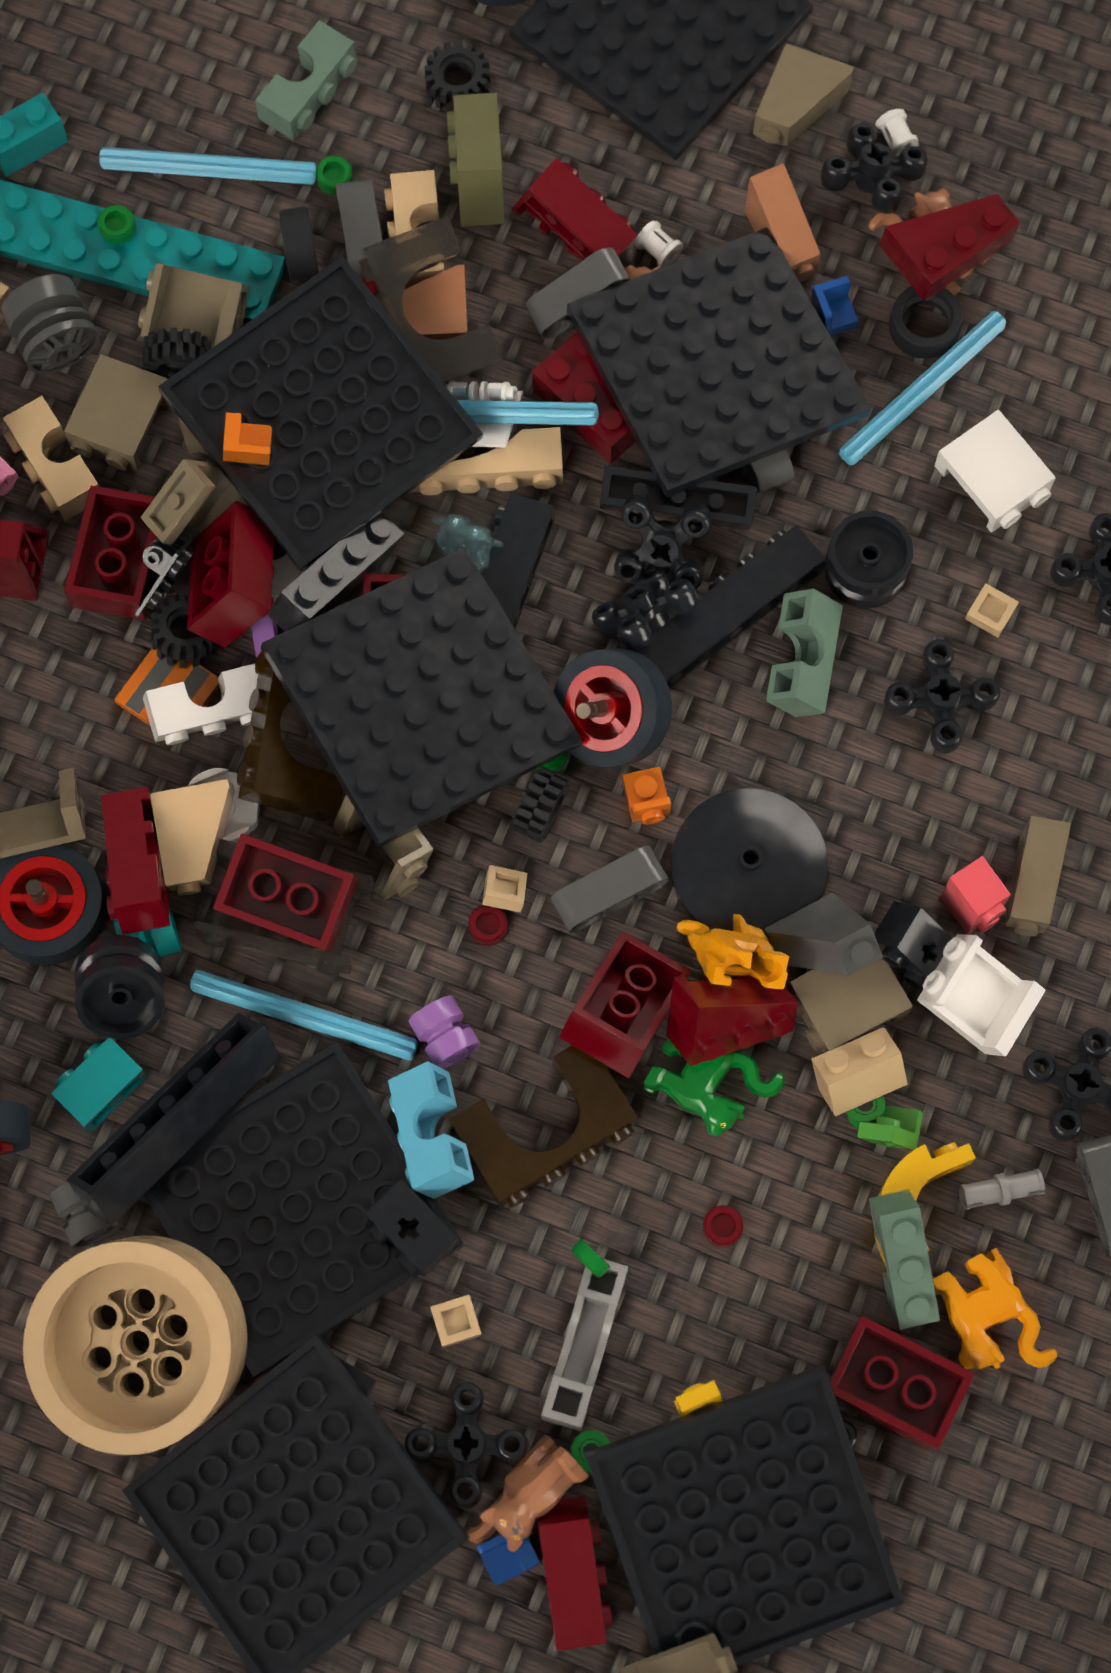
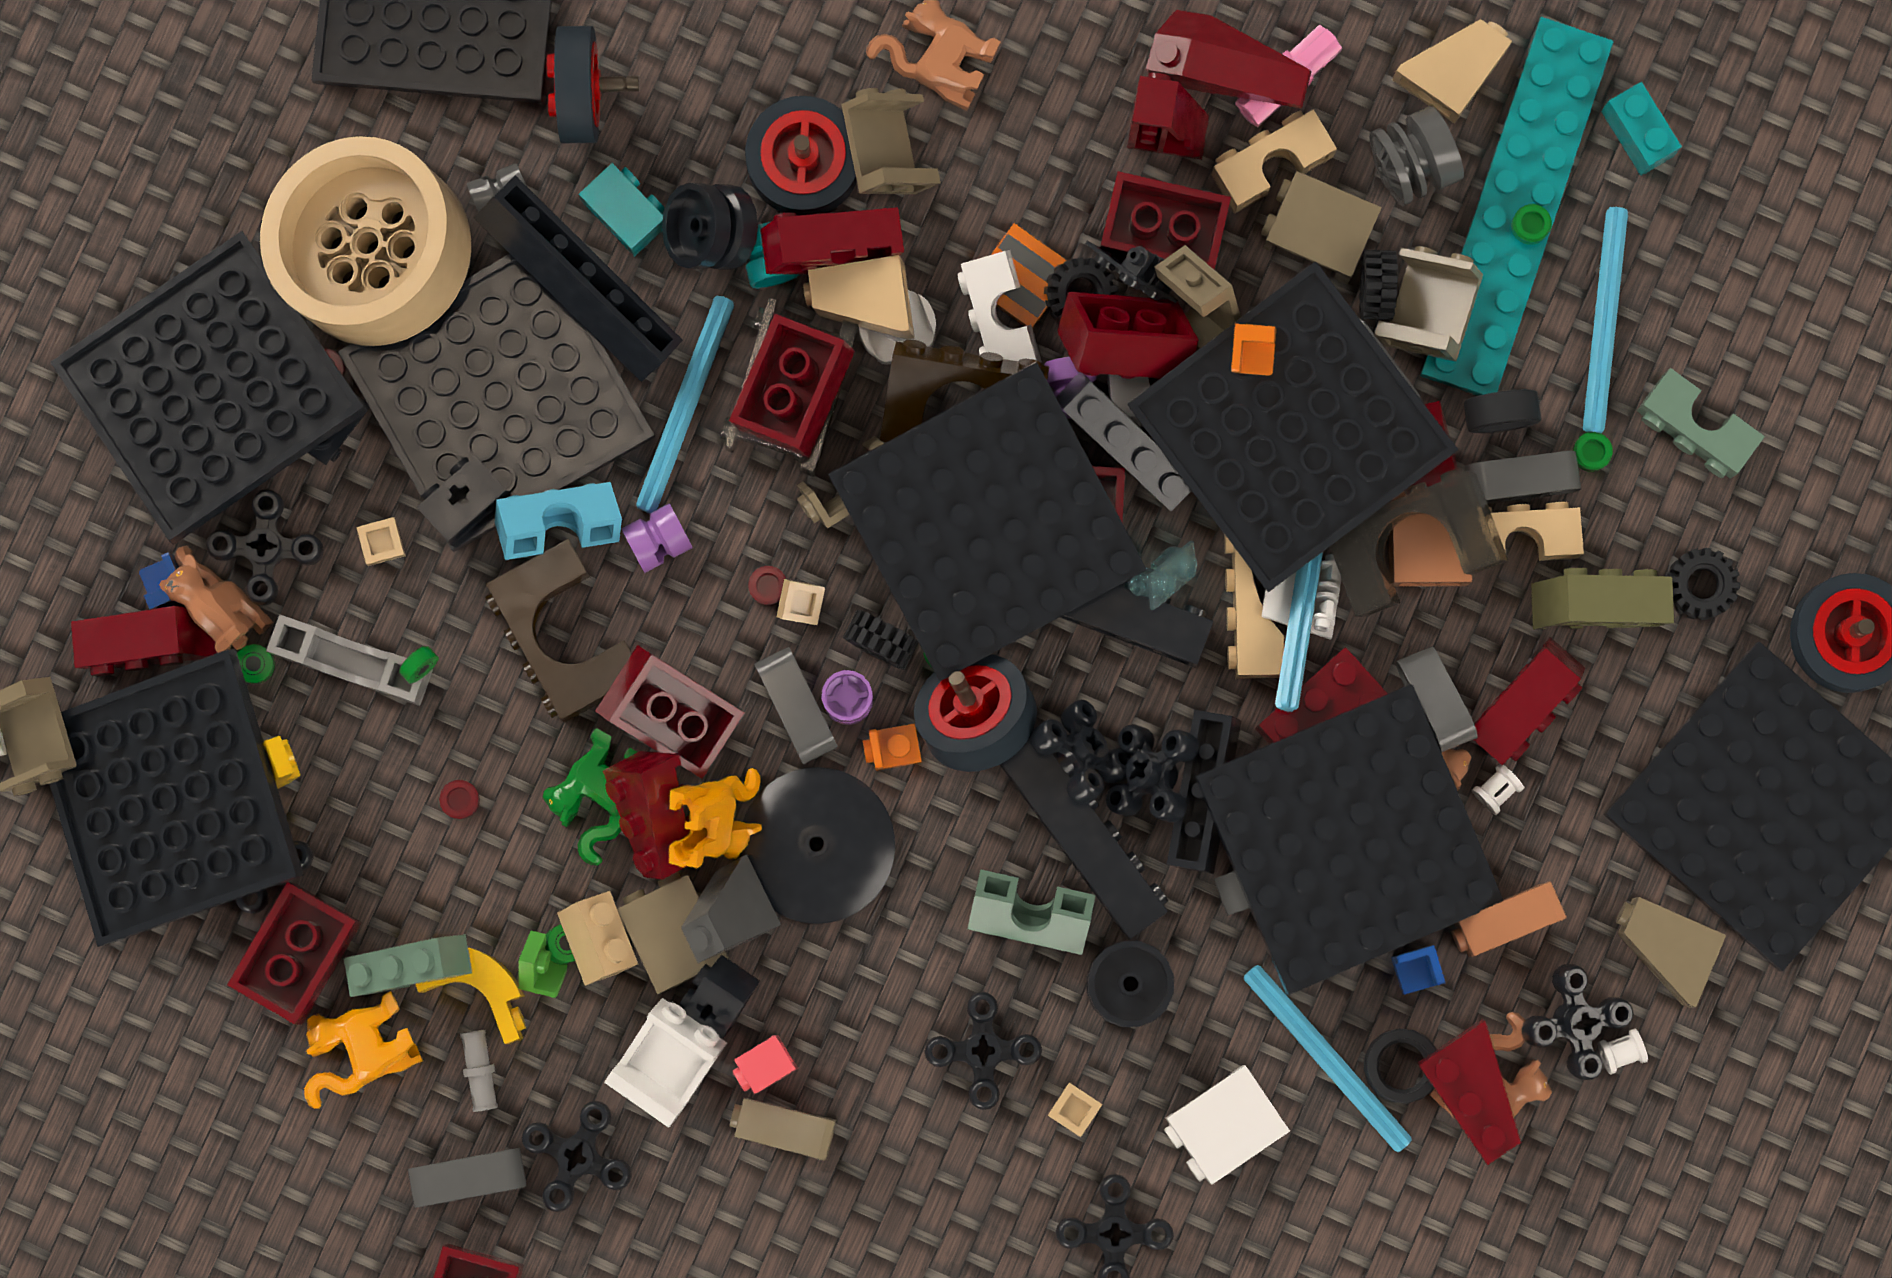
camera: 90 degrees right, 10 degrees up
none -> medium lavender wheel [822,670,873,725]

